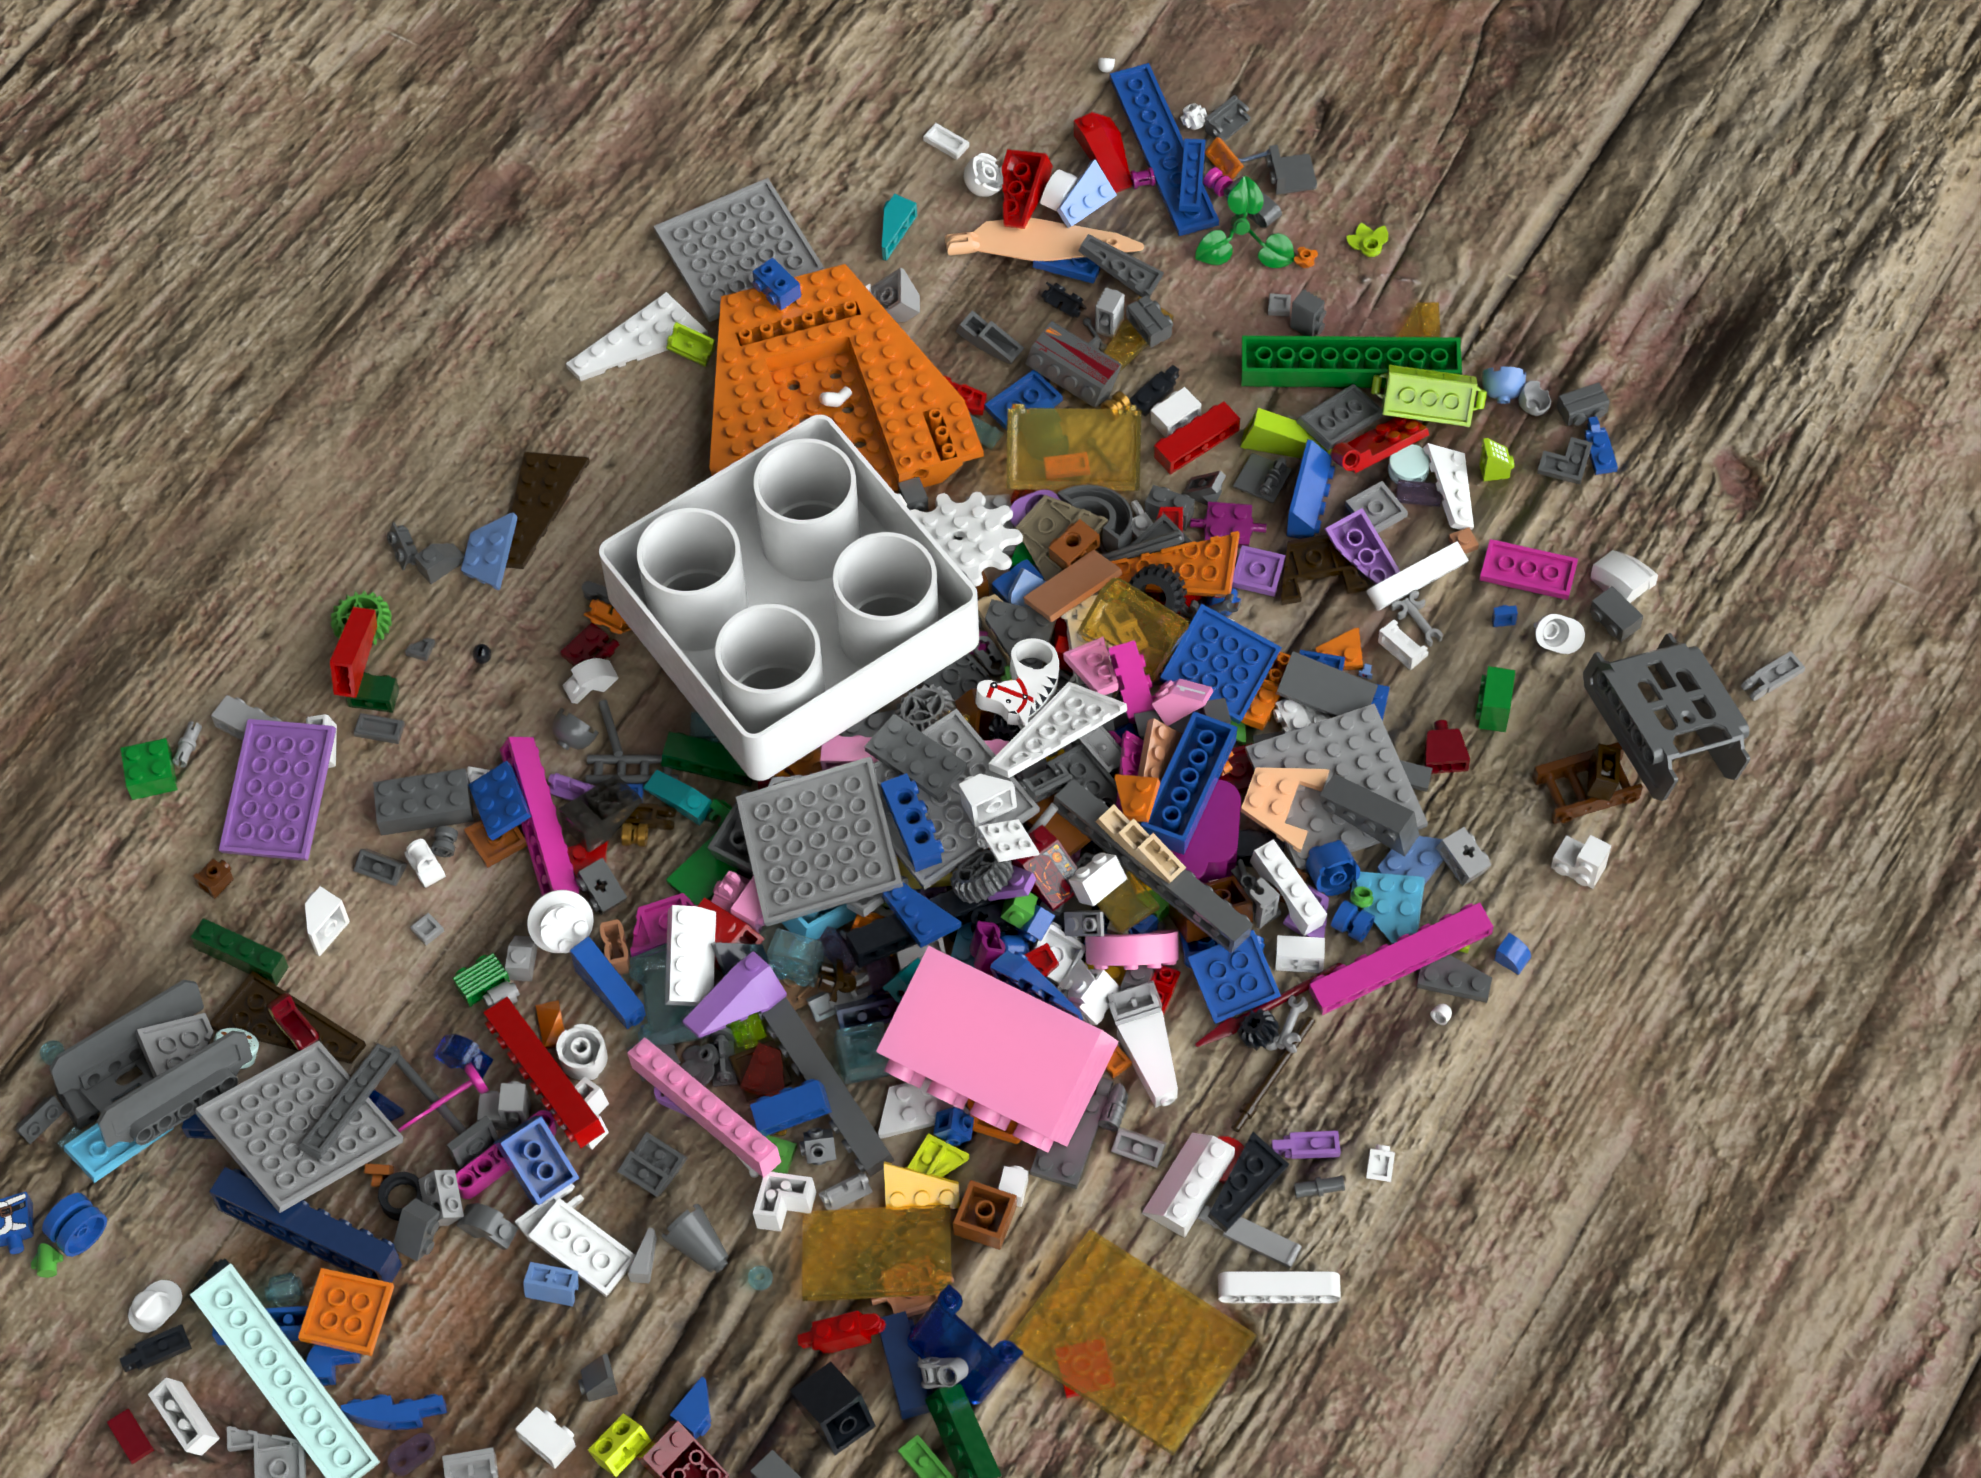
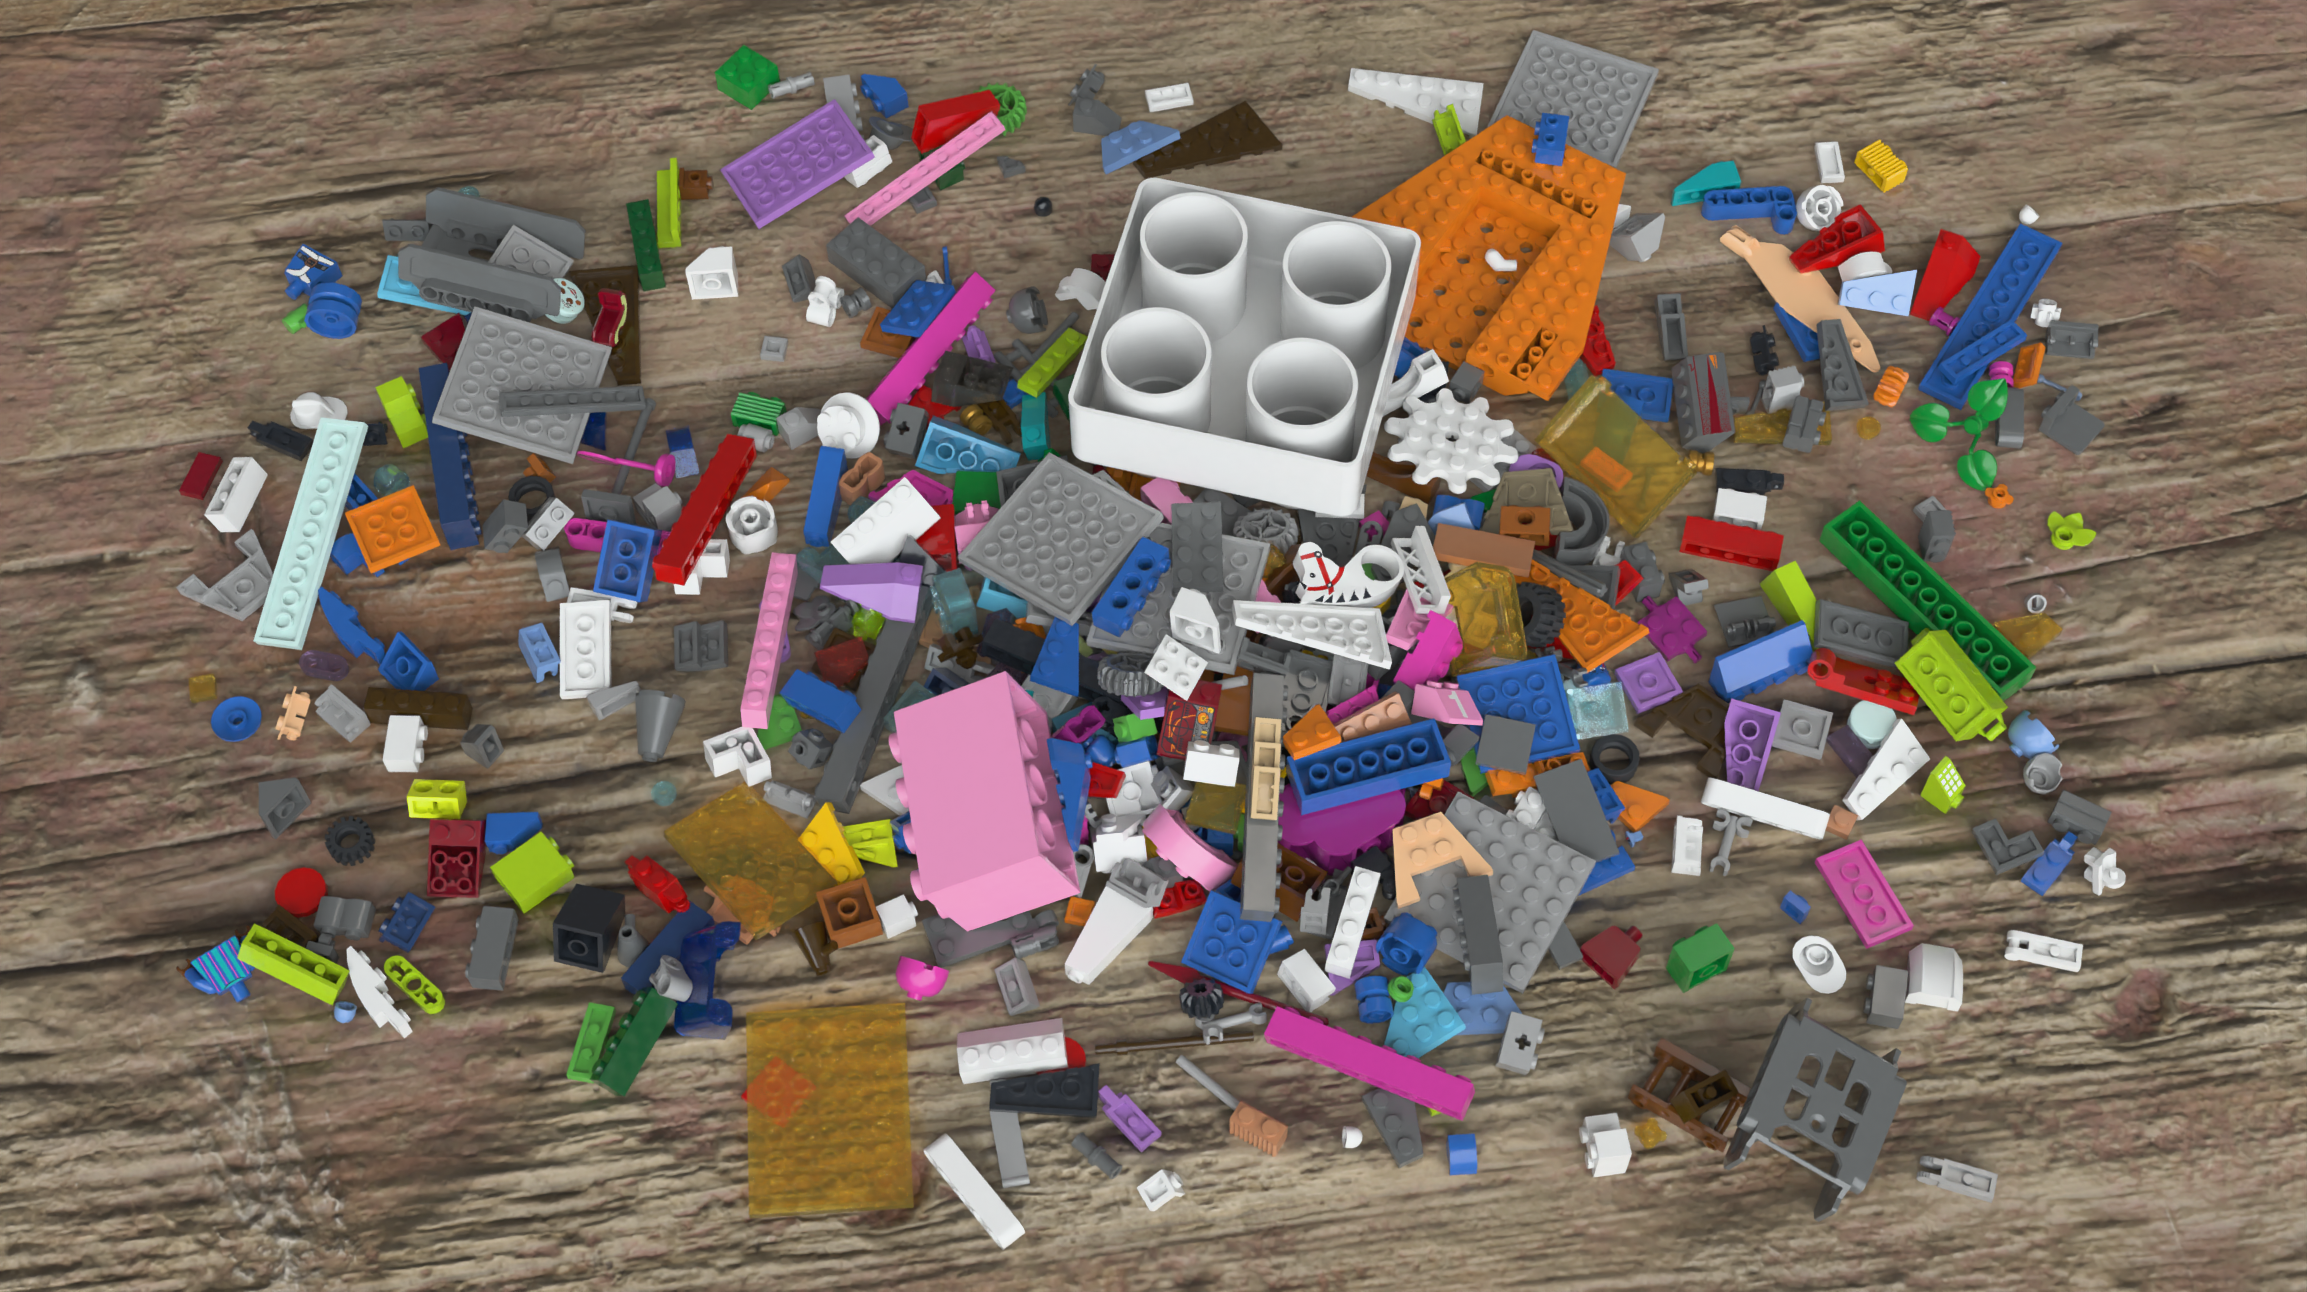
camera: 50 degrees right, 0 degrees up
none -> dark brown brick [363,687,473,730]
none -> lime brick [375,376,428,448]
none -> blue slope [378,631,439,691]
none -> dark red wing [421,313,465,370]
none -> lime brick [490,832,575,914]
none -> dark grey piece [617,914,650,968]
none -> lime fence [657,158,682,248]
none -> dark brown piece [792,922,838,976]
none -> bright pink tile [844,111,1005,226]
none -> blue slope [860,74,909,119]
none -> dark grey piece [869,117,913,150]
none -> dark pink cylinder [896,956,949,1001]
none -> dark azure wedge [915,416,1021,474]
none -> blue hinge [942,246,952,285]
none -> lime plate [1017,328,1088,398]
none -> white plate [1145,83,1193,112]
none -> light grey bar [1176,1055,1240,1111]
none -> nougat brick [1229,1100,1288,1157]
none -> white fence [1391,526,1451,614]
none -> dark grey tile [1475,714,1536,775]
none -> clear light blue brick [1565,682,1629,739]
none -> black tyre [1590,734,1639,784]
none -> clear yellow plate [1634,1118,1667,1149]
none -> blue beam [1701,186,1797,235]
none -> yellow brick [1854,139,1908,193]
none -> clear yellow plate [1856,417,1881,440]
none -> orange gear [1873,366,1909,408]
none -> white plate [2004,930,2083,972]
none -> light grey hinge [2024,592,2047,614]
none -> white hips [2084,847,2126,896]

